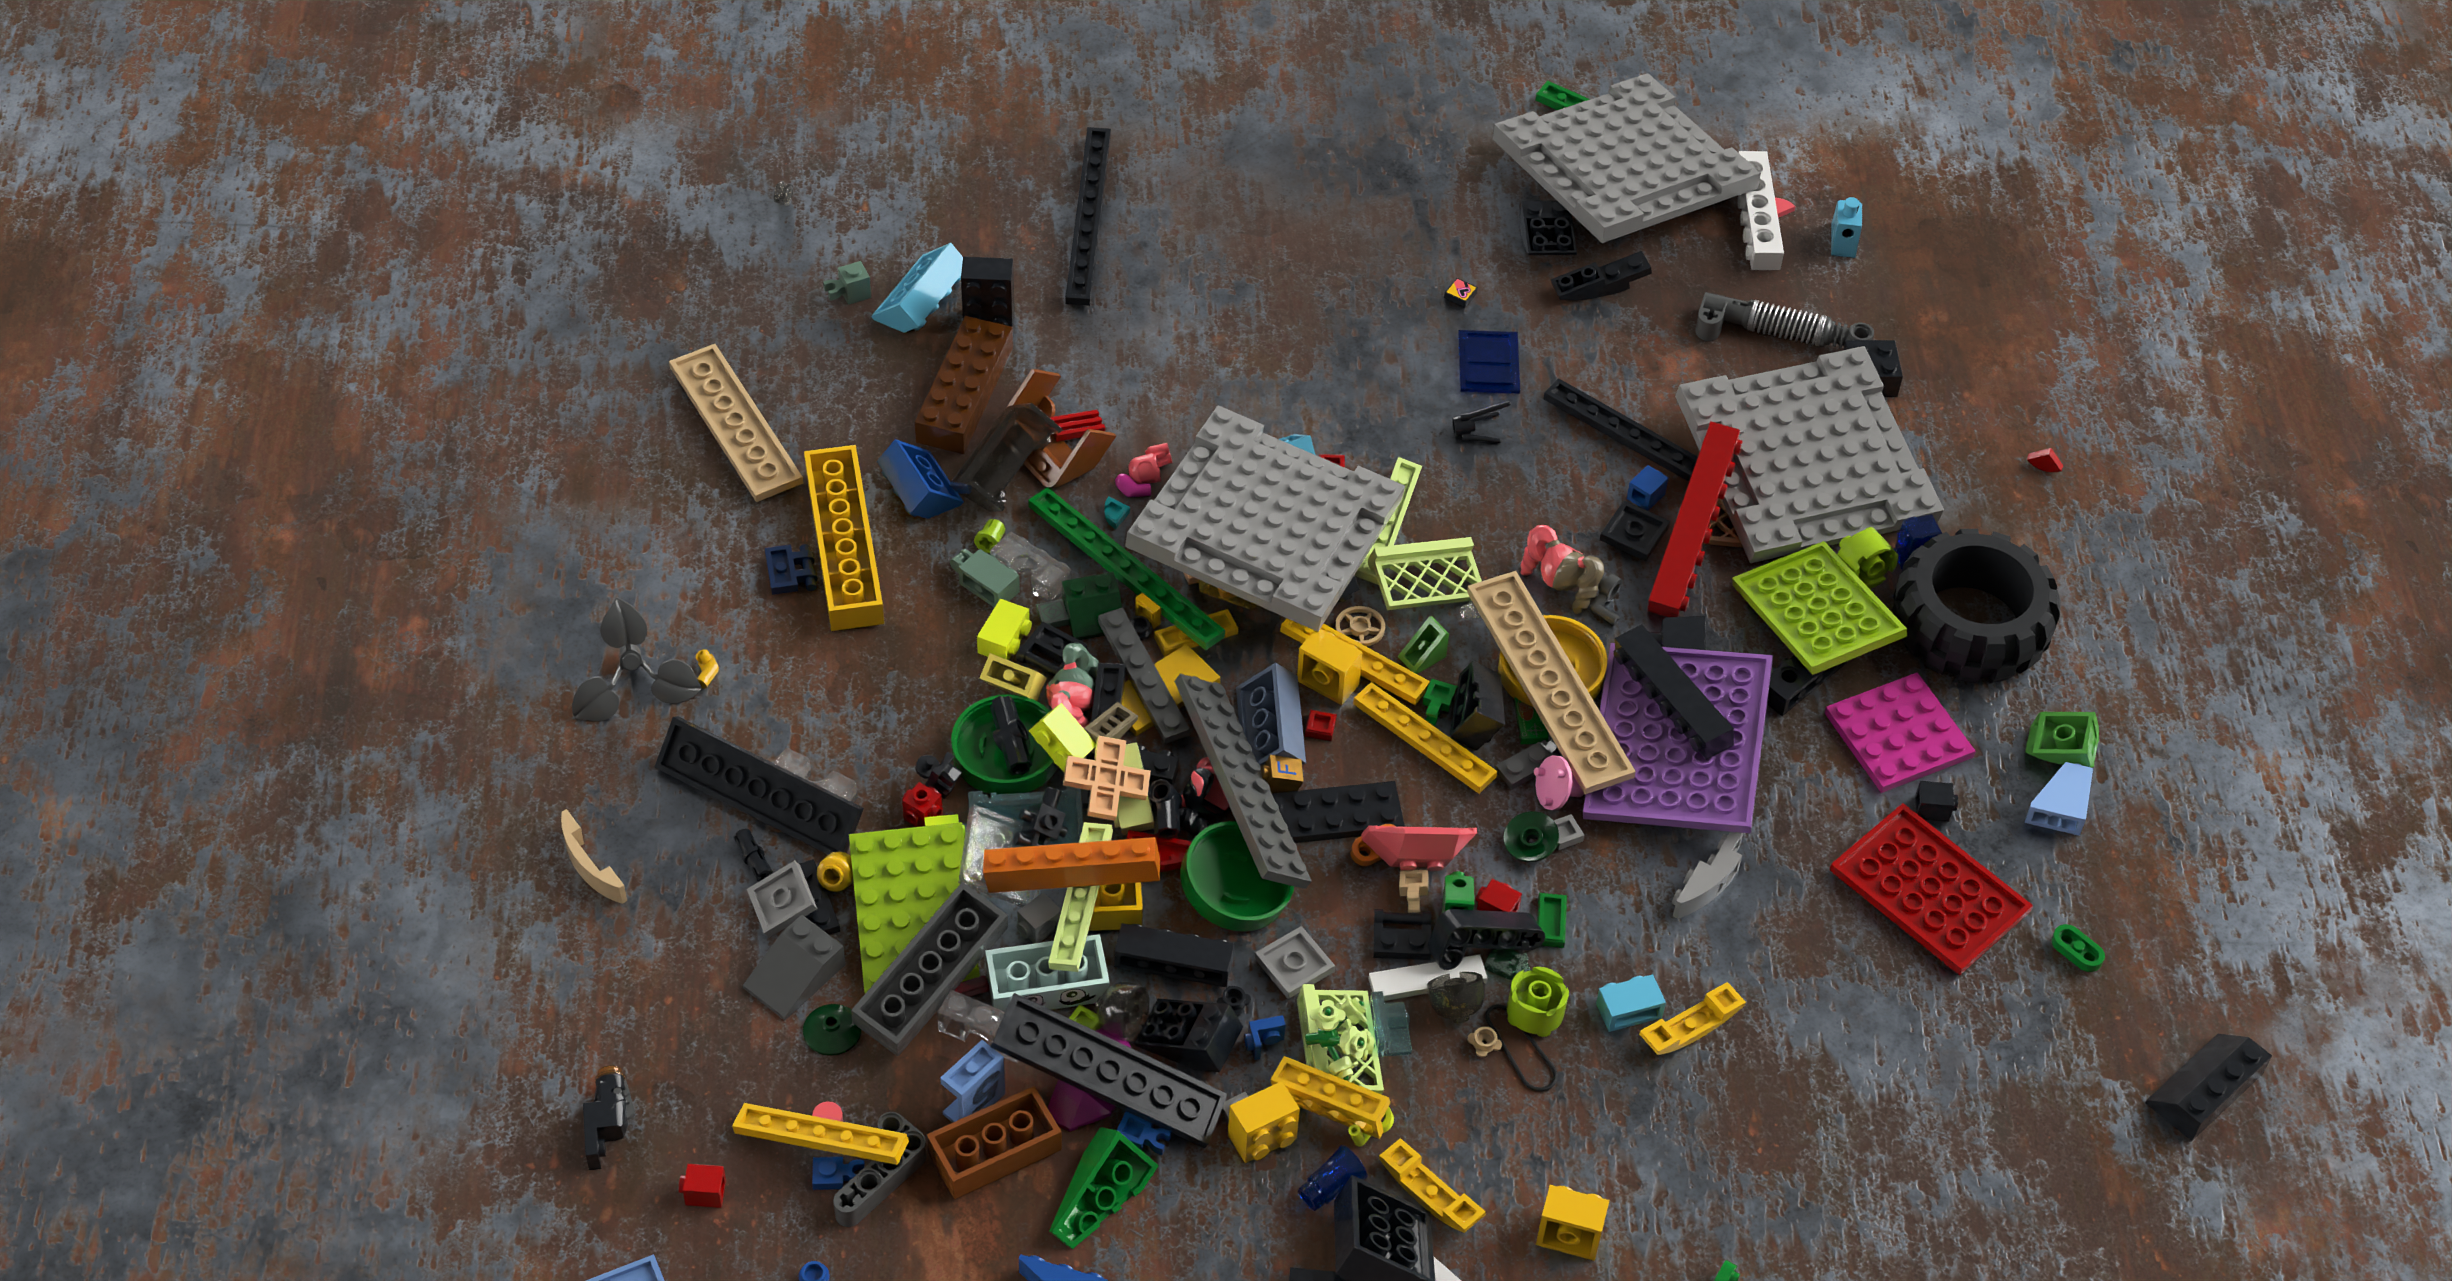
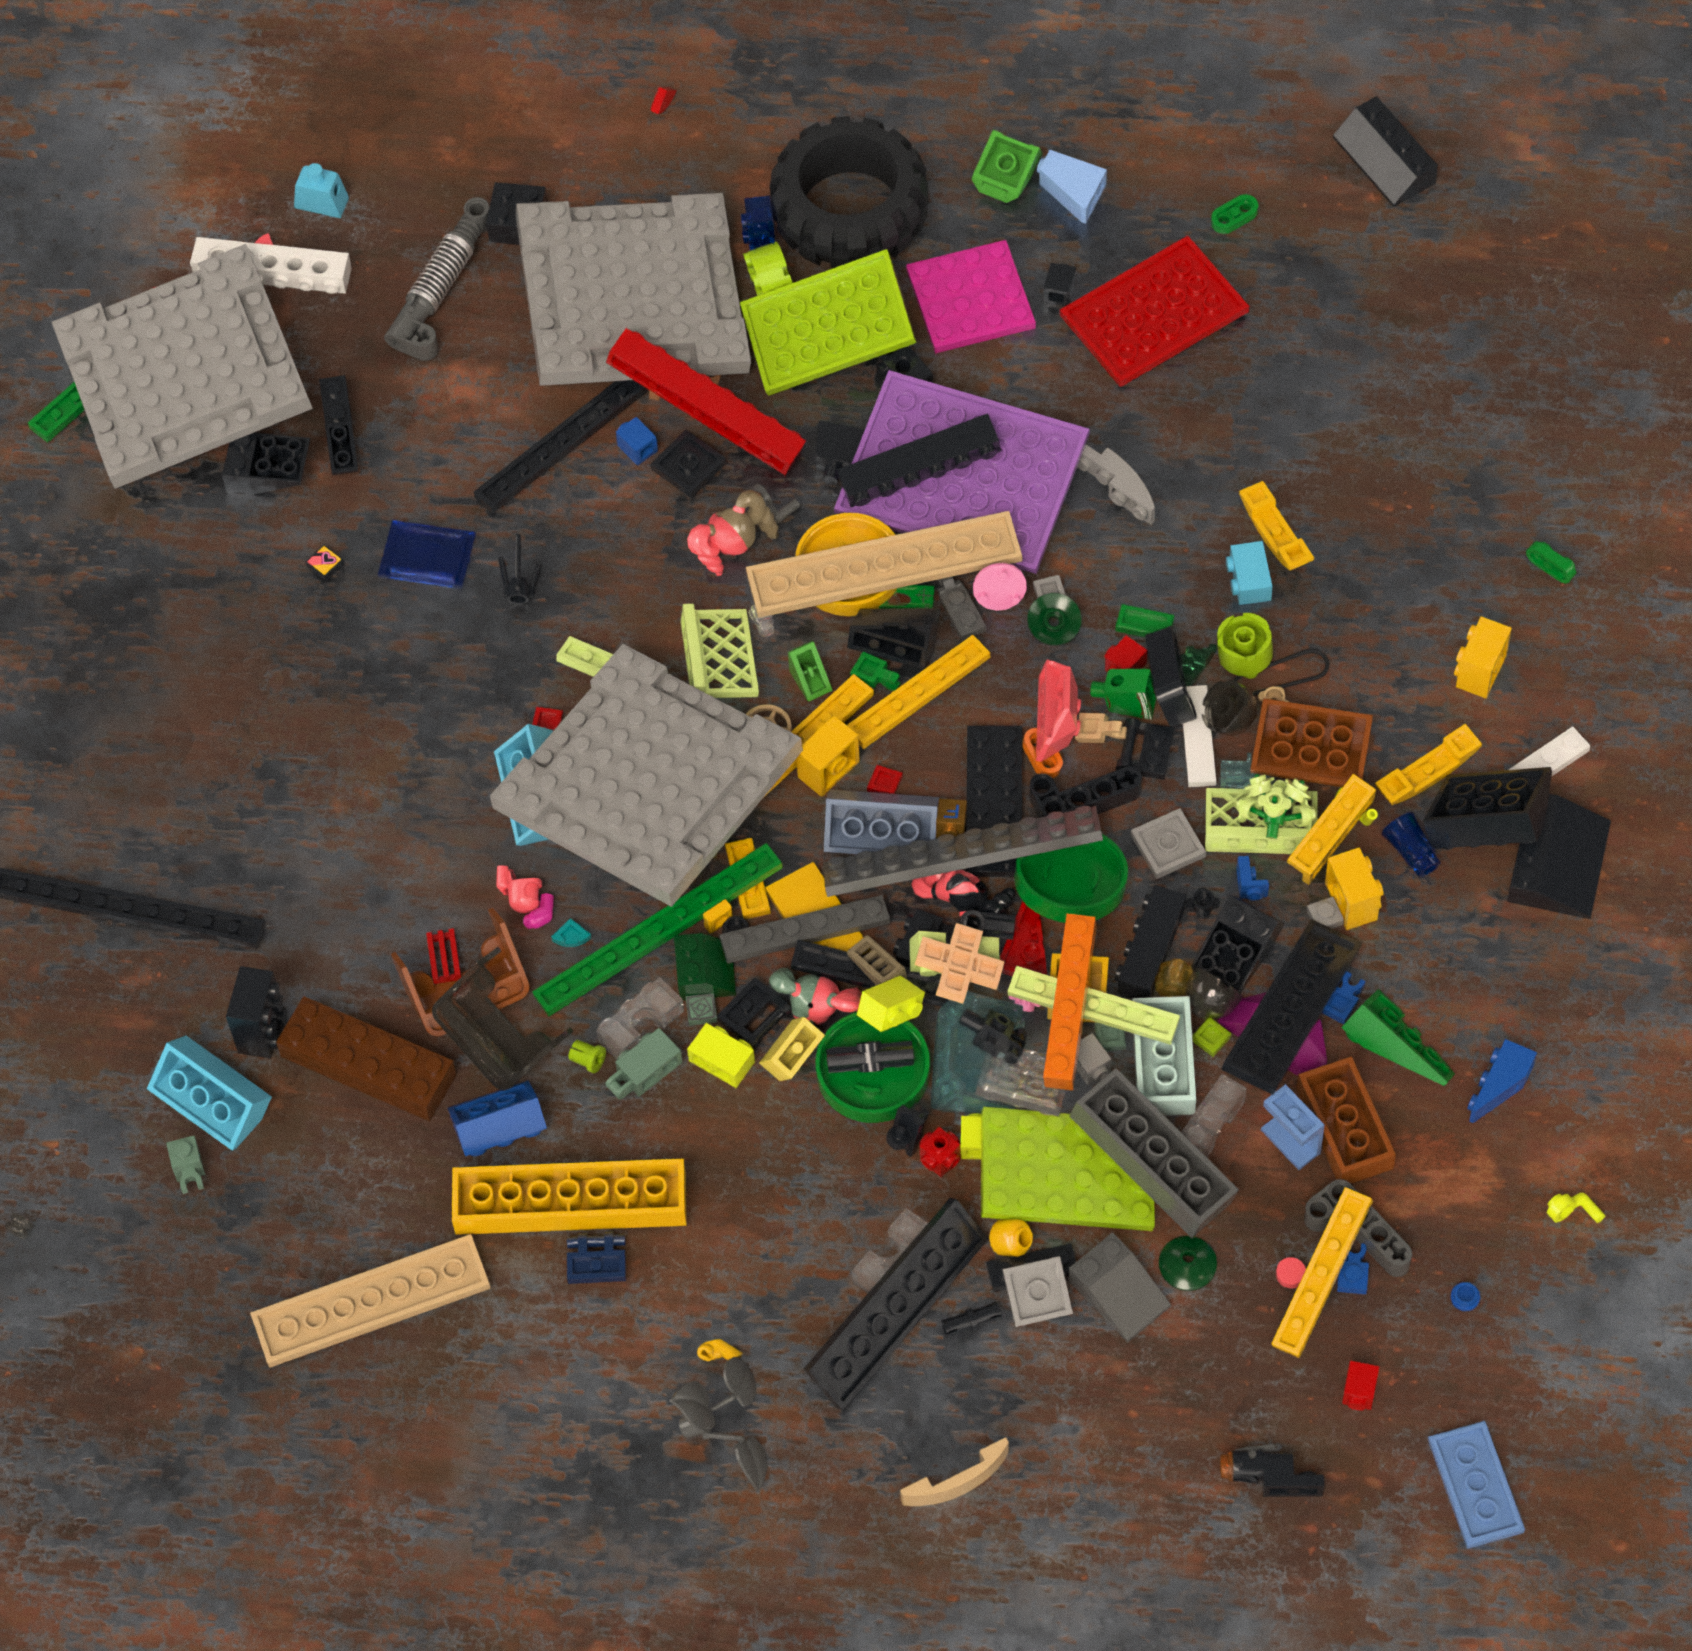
camera: 75 degrees left, 10 degrees up
none -> black beam [1029,767,1142,818]
none -> clear yellow head [1155,959,1194,997]
none -> dark orange slope [1250,698,1373,787]

